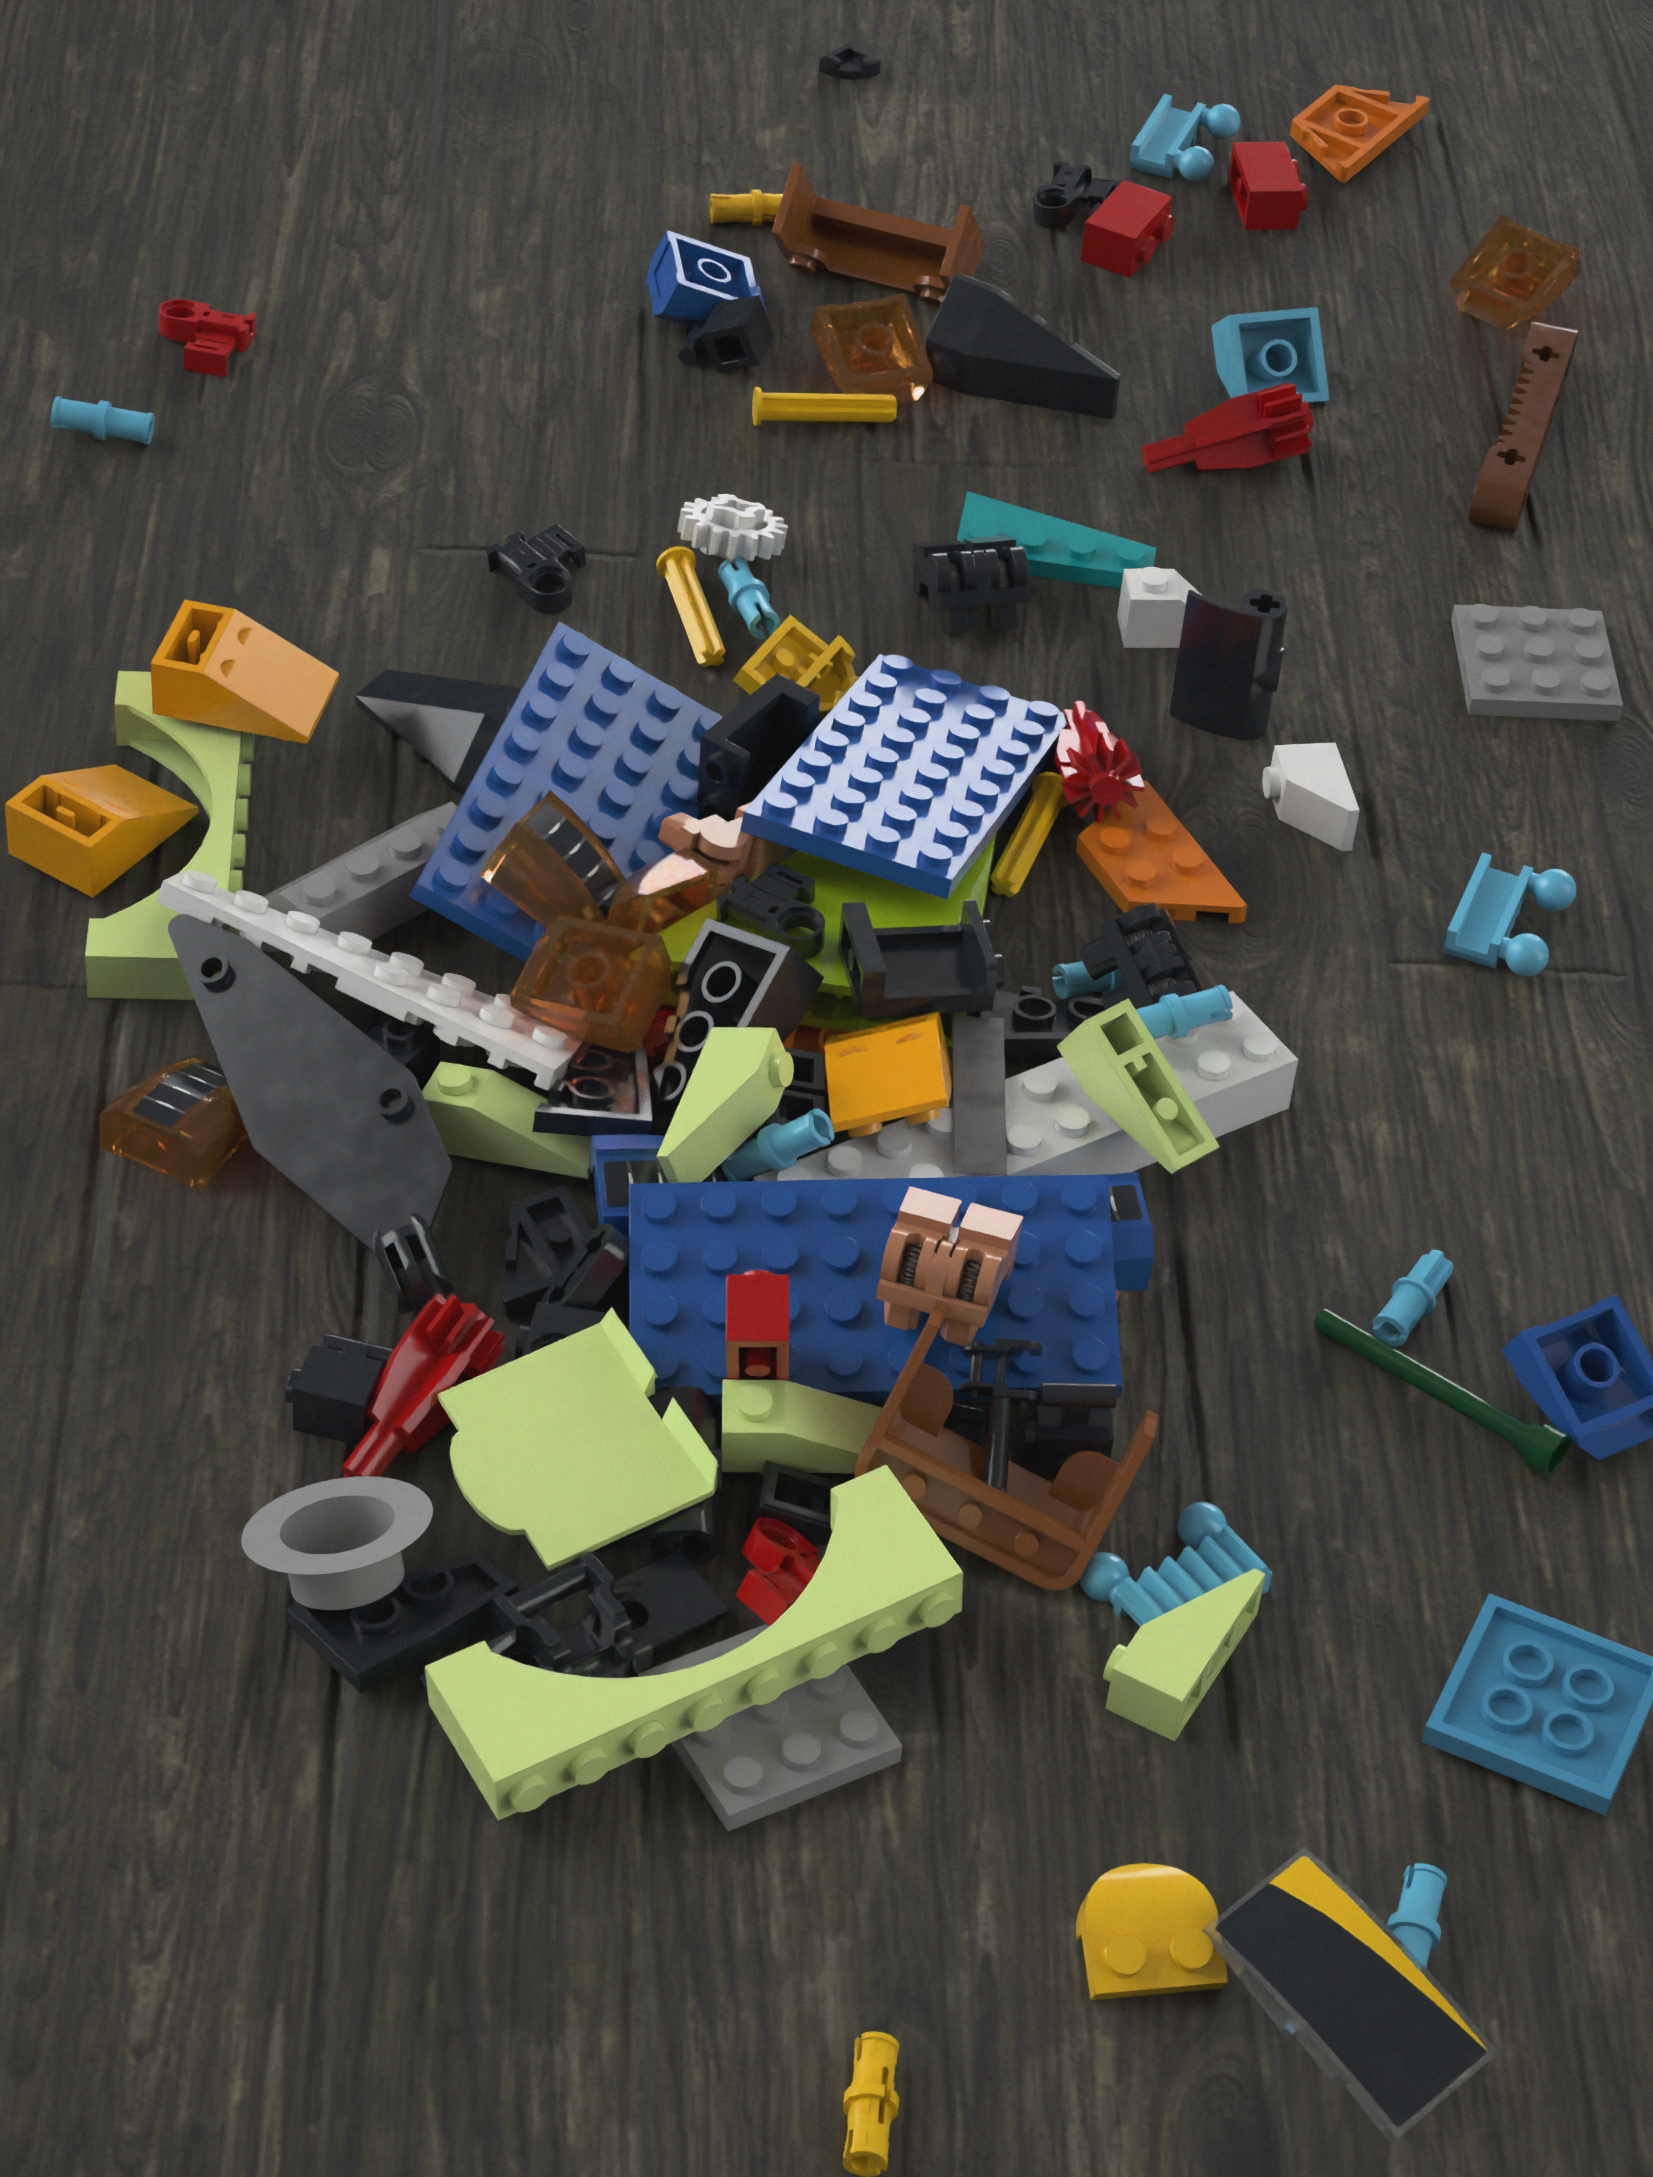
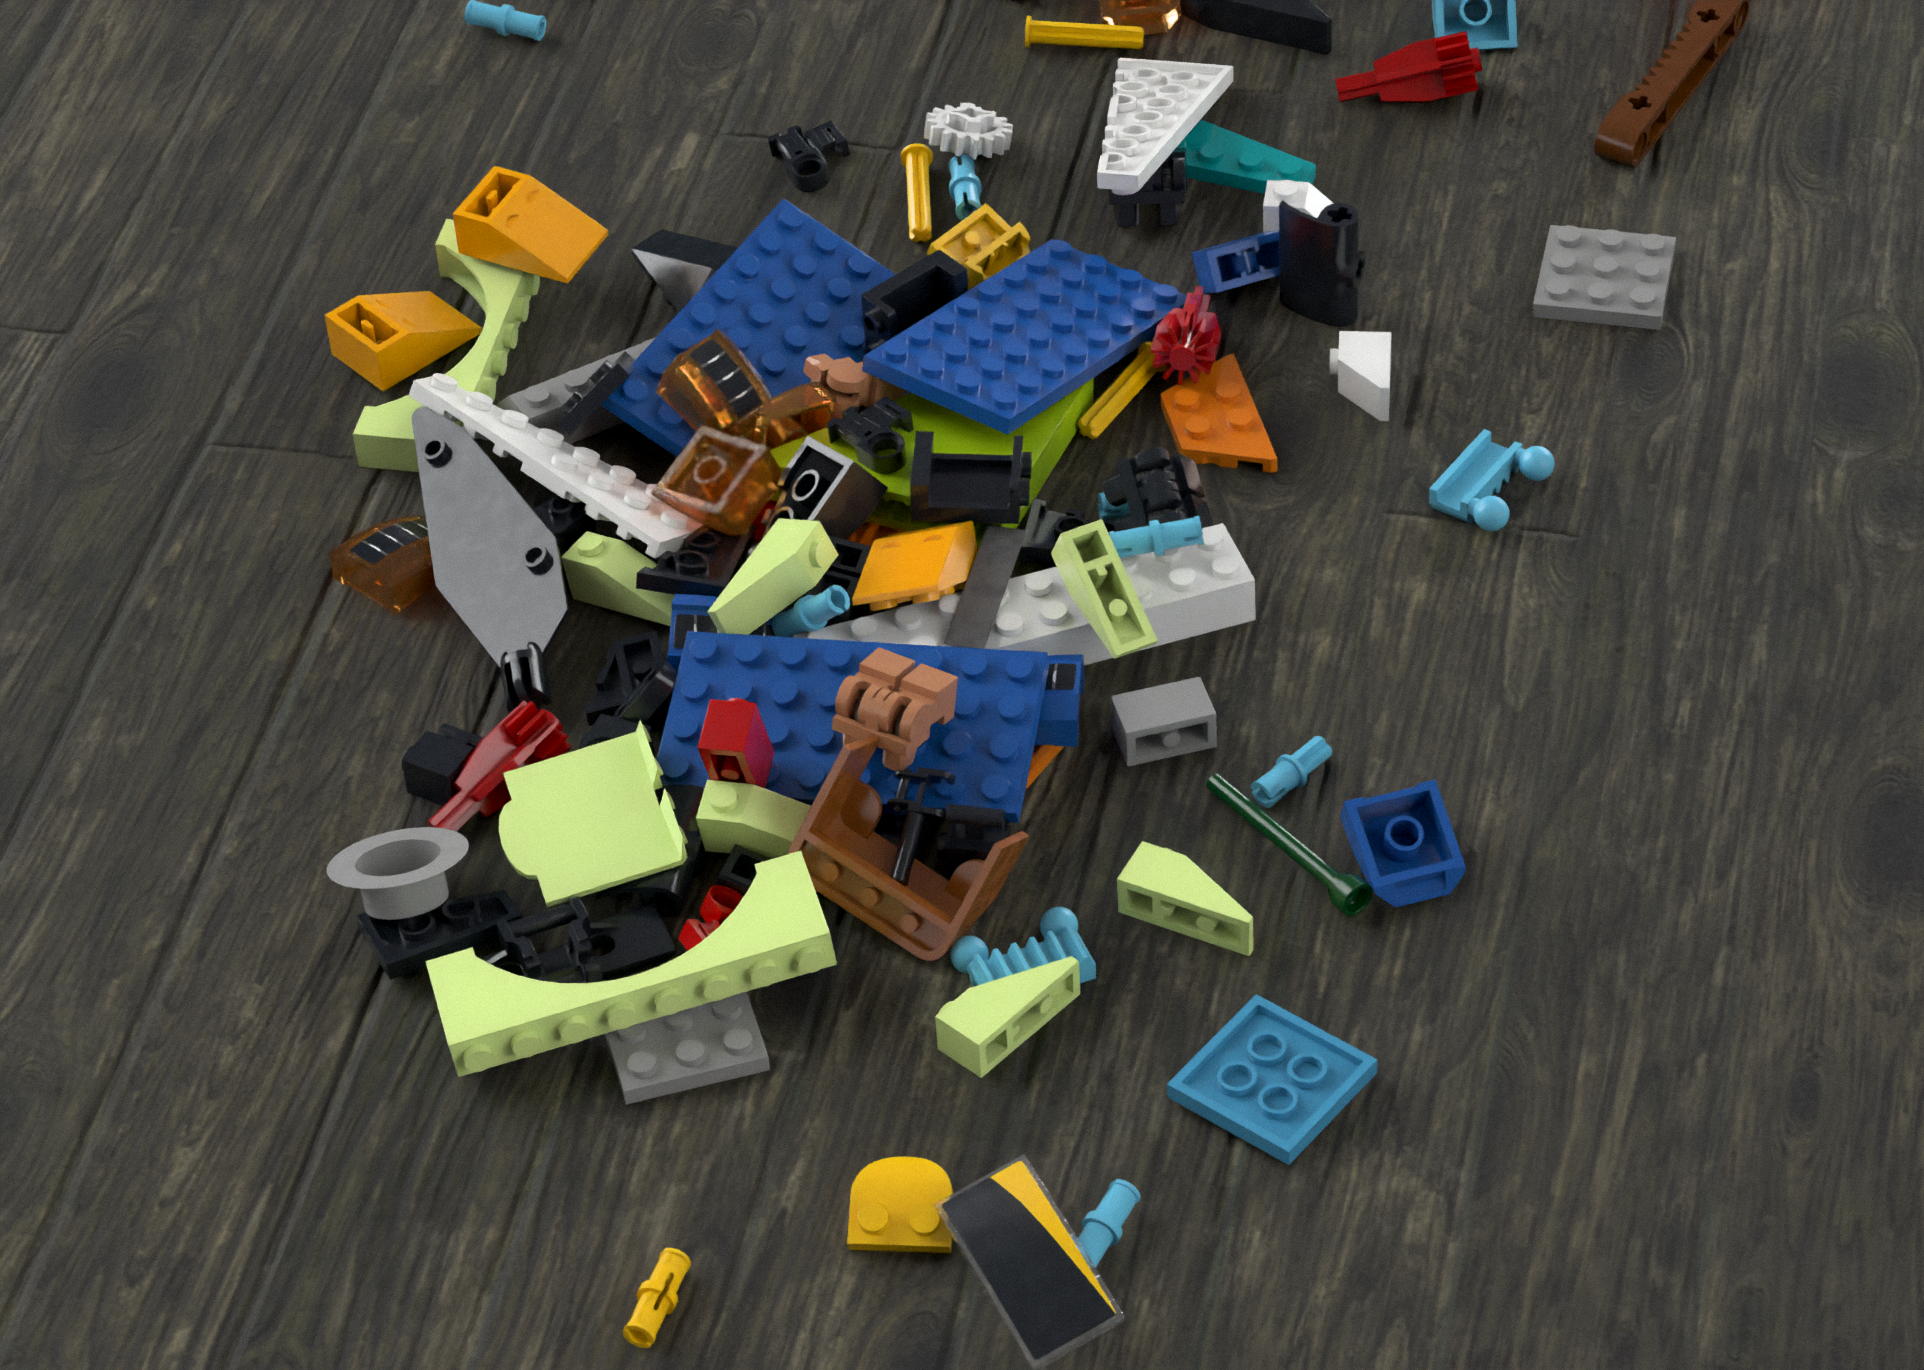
camera: 20 degrees right, 0 degrees up
none -> black wing [557,351,635,437]
none -> white wing [1097,58,1233,195]
none -> light grey brick [1111,677,1217,767]
none -> yellowish green slope [1117,841,1253,956]
none -> blue brick [1191,230,1279,293]

